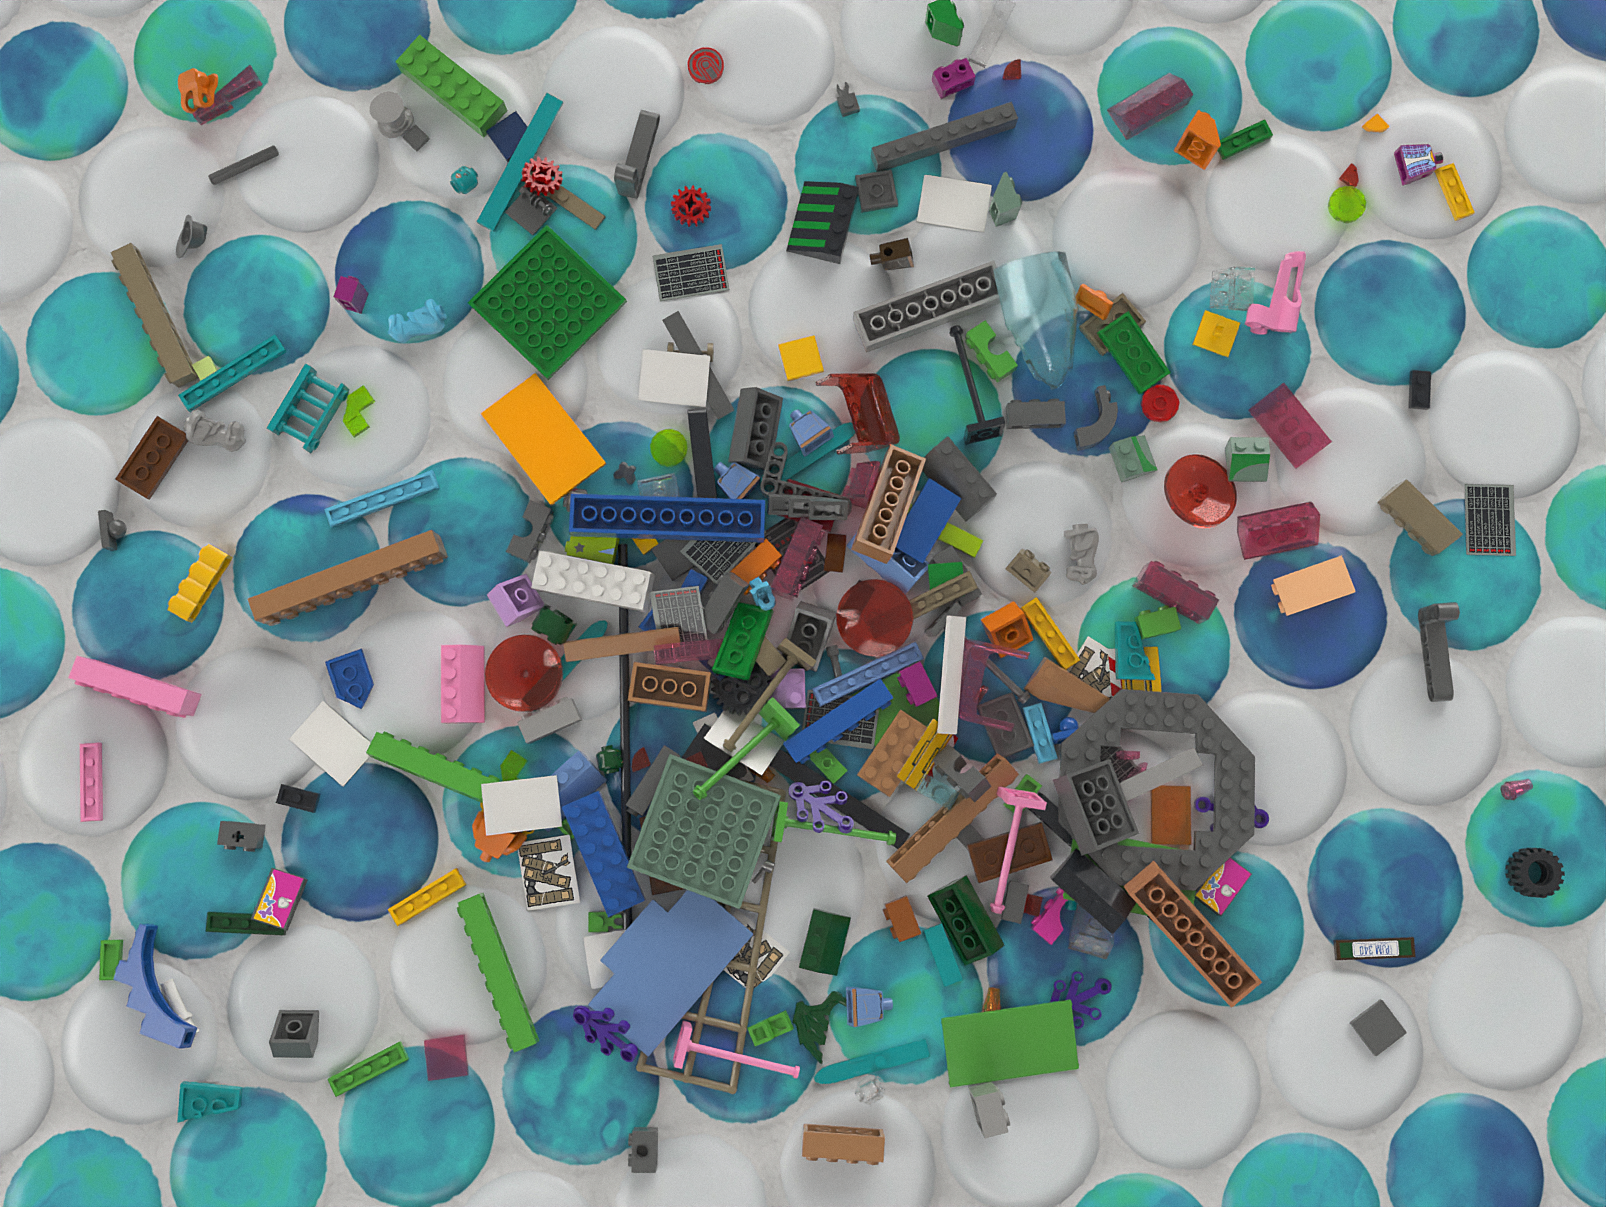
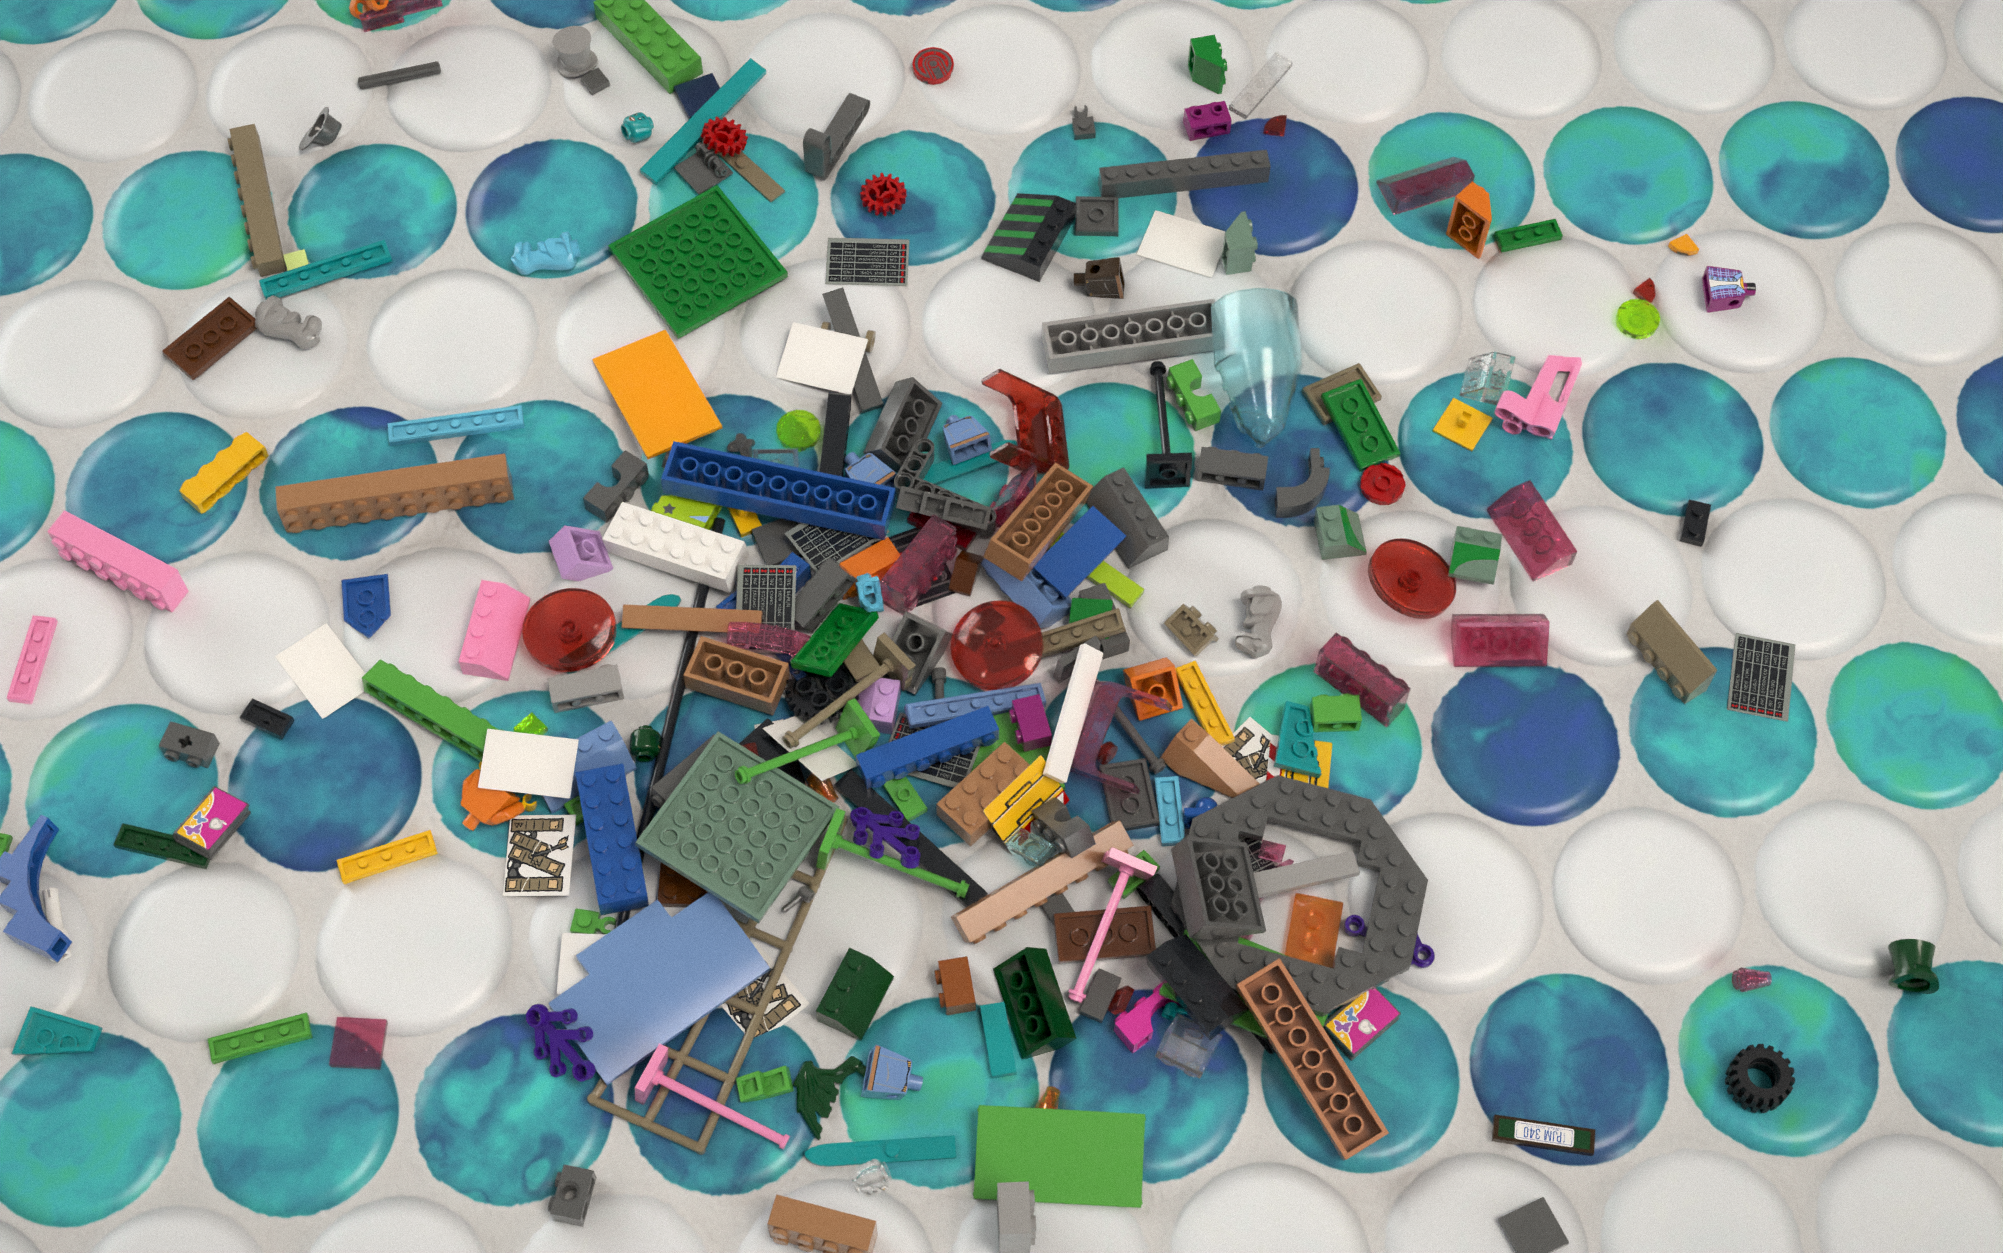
camera: 10 degrees right, 20 degrees down
dark grey tile [98,510,127,551] -> none
teal fence [267,363,350,453] -> none
dark grey slope [269,1010,319,1058] -> none
magenta brick [333,276,369,314] -> none
clear neon green tile [343,385,376,438] -> none
bright green brick [457,893,540,1053] -> none
dark green brick [531,604,577,645] -> none
clear red tile [632,747,651,772] -> none
yellow tile [778,335,824,381] -> none
dark purple plant [1049,971,1112,1029] -> none
orange tile [1074,284,1113,320] -> none
light nougat slope [1271,555,1356,616] -> none
dark grey beam [1418,602,1460,702] -> none
yellow tile [1434,163,1475,221] -> none

